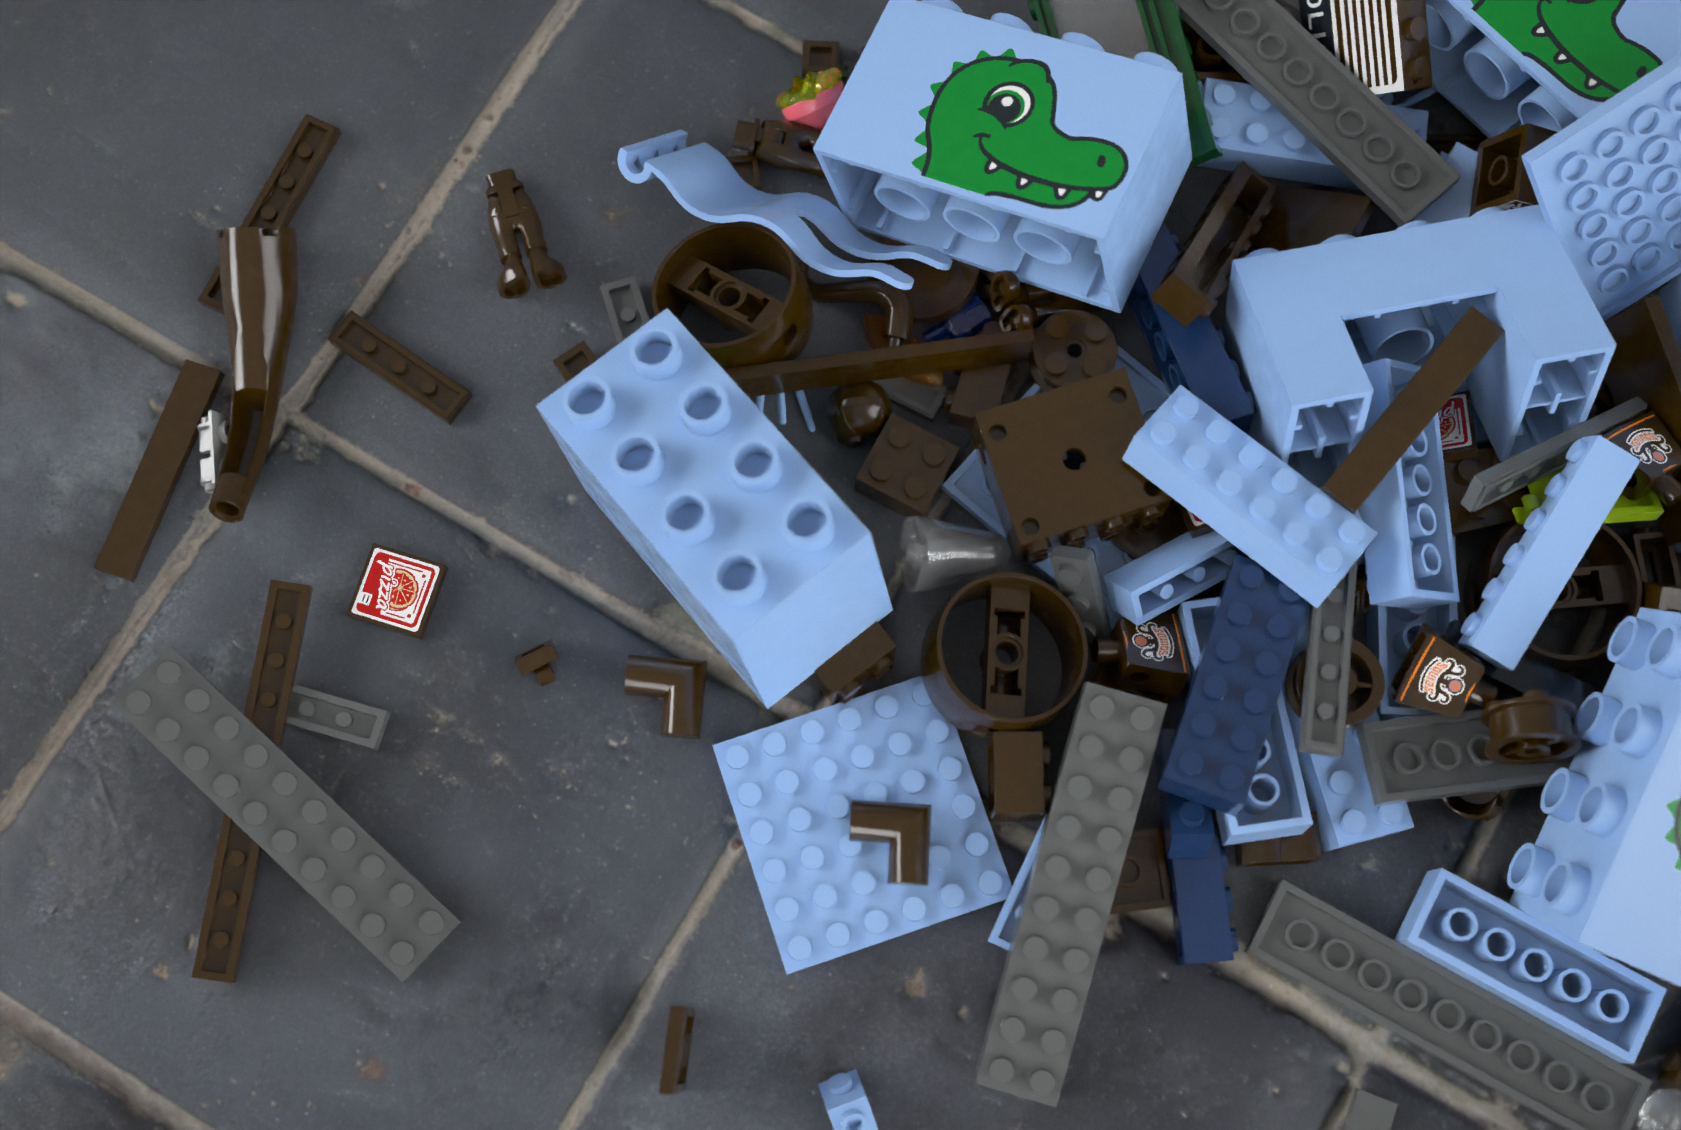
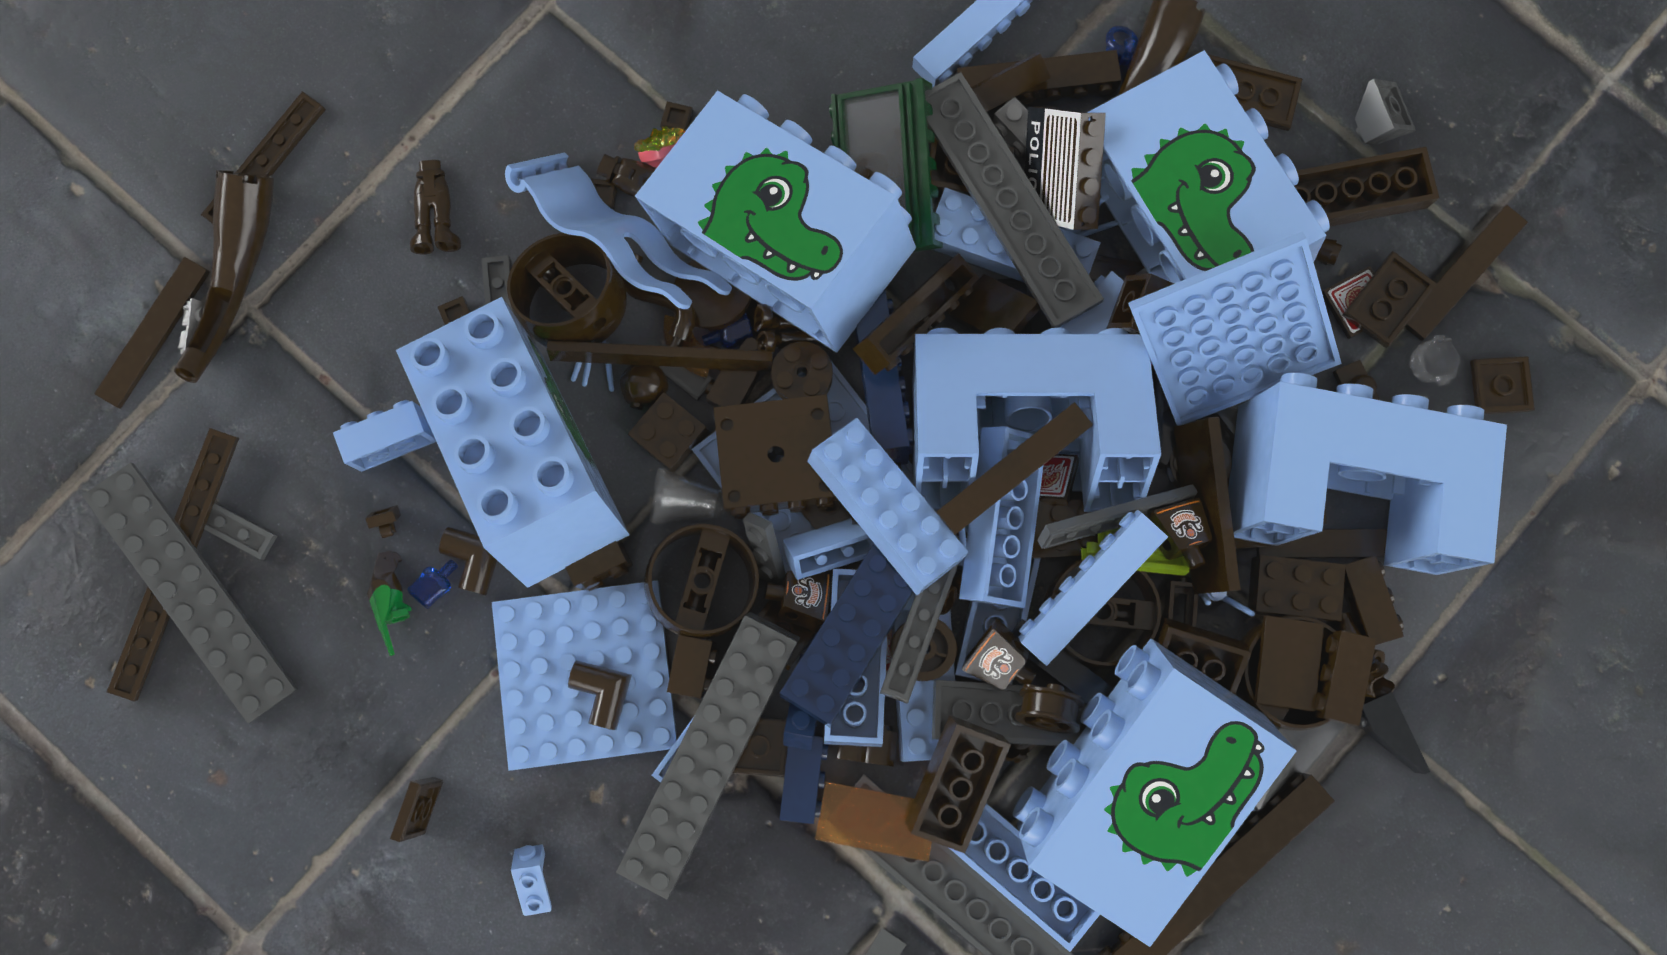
camera: 15 degrees right, 5 degrees up
dark brown tile [328,310,473,425] -> none
tile [346,543,448,640] -> none
none -> light blue brick [333,400,436,472]
none -> animal [367,551,412,656]
none -> clear blue piece [407,559,458,609]
none -> clear orange tile [815,781,932,862]
none -> dark brown brick [905,715,1011,853]

